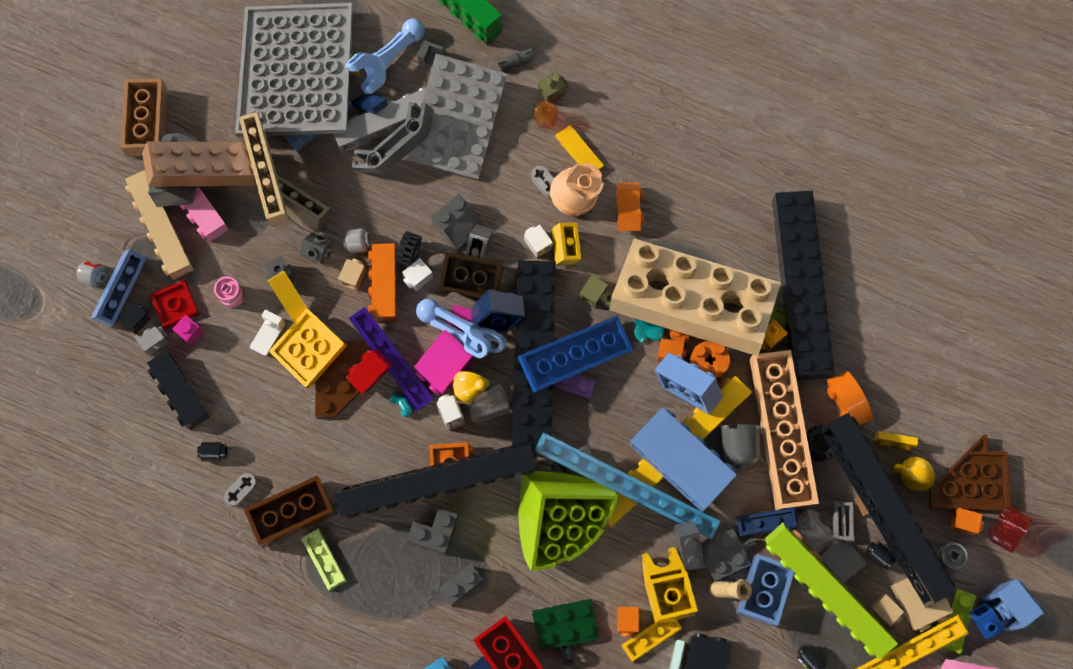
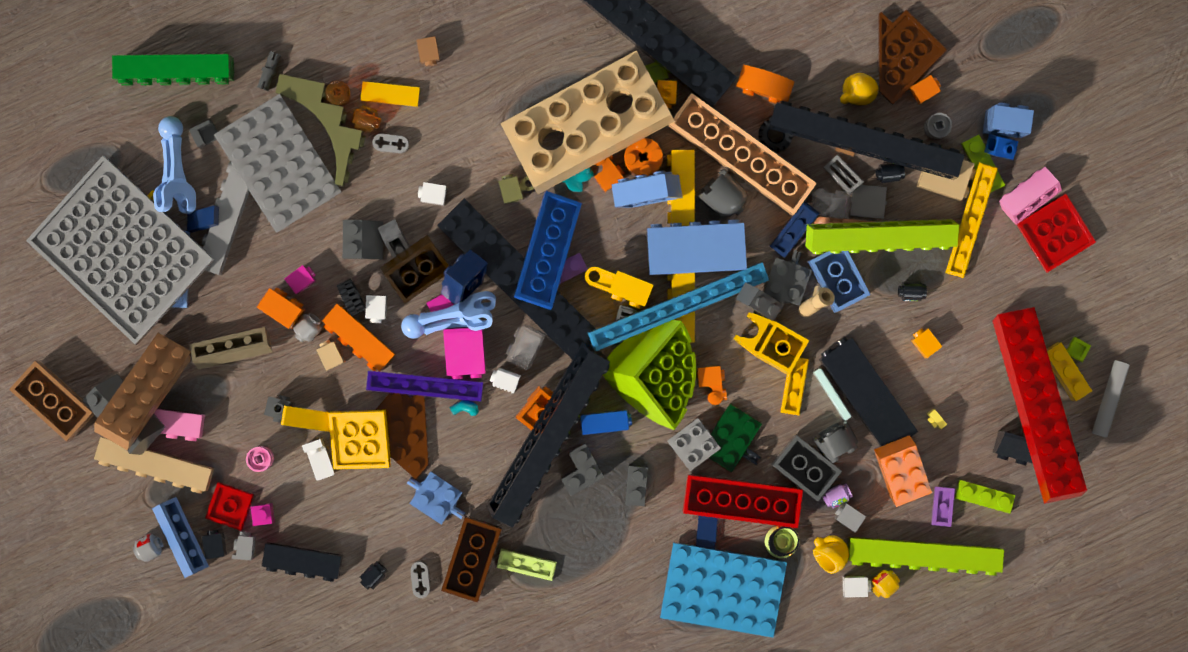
camera: 50 degrees left, 15 degrees up
tan brick [239,112,289,227] -> none
dark grey brick [300,232,332,264] -> none
red brick [346,349,394,394] -> none
dark grey piece [352,103,434,174] -> none
yellow piece [453,371,490,404] -> none
olive brick [538,72,567,104] -> none
light nougat piece [550,163,603,217] -> none
yellow brick [551,223,581,265] -> none
orange brick [616,182,644,231] -> none
orange brick [617,607,639,637] -> none
tan brick [869,595,904,628] -> none
yellow plate [874,431,918,451] -> none
clear red brick [988,505,1033,553] -> none
none -> orange brick [257,287,306,329]
none -> olive arch [276,74,366,187]
none -> dark pink brick [284,265,316,294]
none -> clear orange head [351,105,381,133]
none -> medium blue plate [407,472,465,525]
none -> medium nougat brick [416,36,440,67]
none -> blue brick [581,410,632,435]
none -> yellow brick [585,267,653,309]
none -> light grey hinge [667,418,721,471]
none -> orange brick [697,366,727,405]

